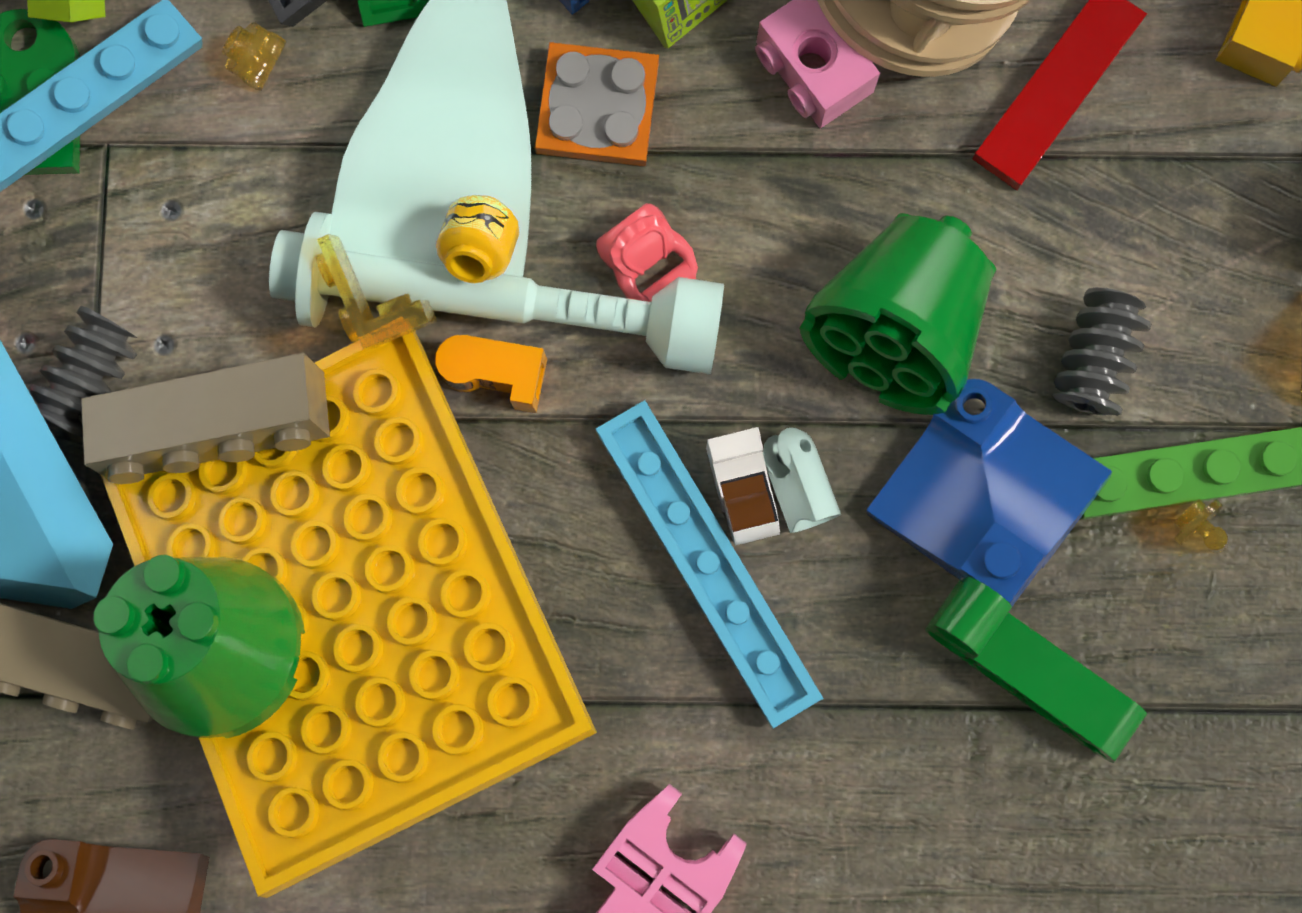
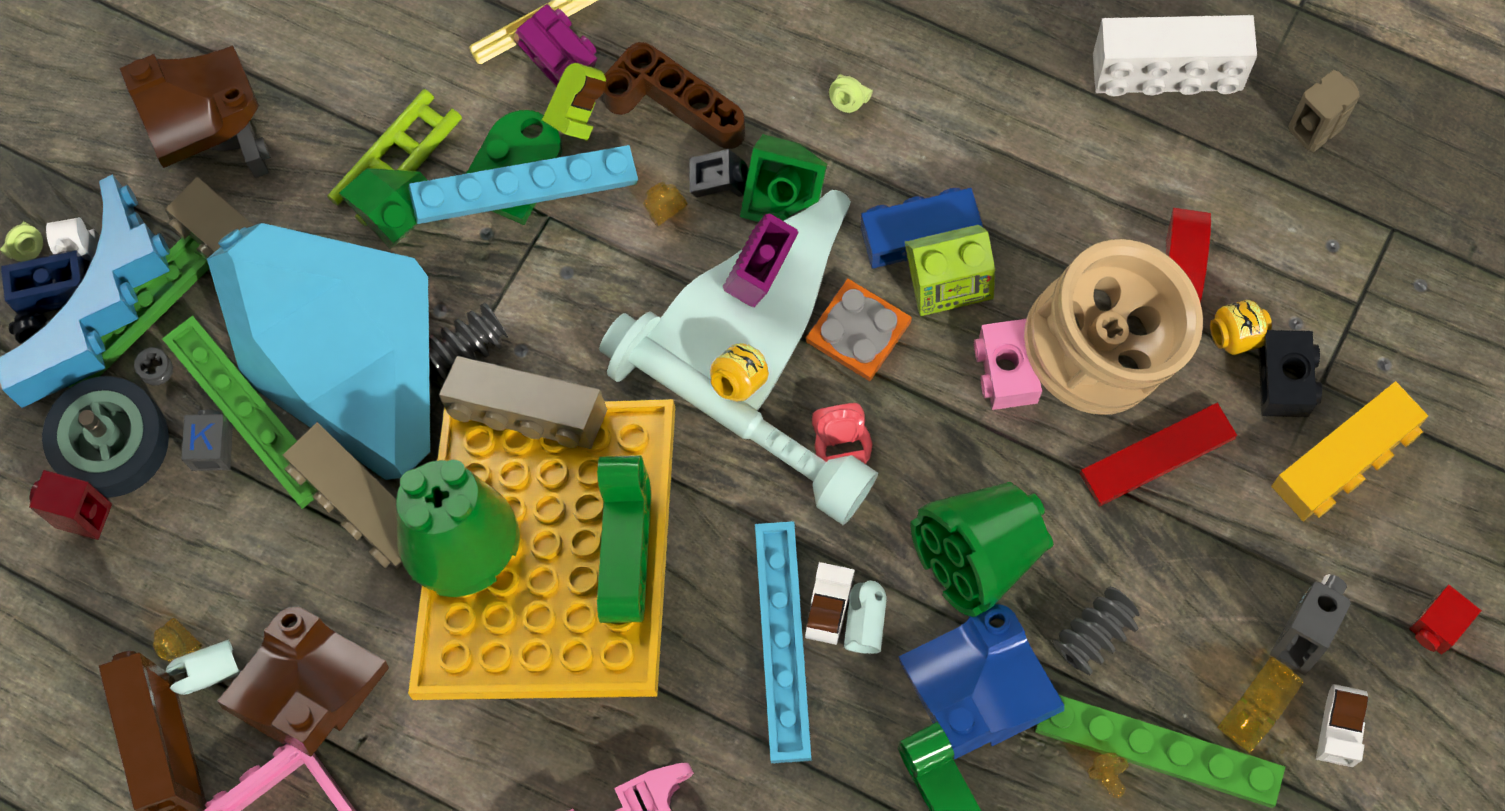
camera: 30 degrees right, 10 degrees down
clear yellow bracket [316,234,438,349] -> none
light orange leg [435,335,547,413] -> none
none -> green beam [597,455,651,623]
none -> magenta brick [723,214,799,307]

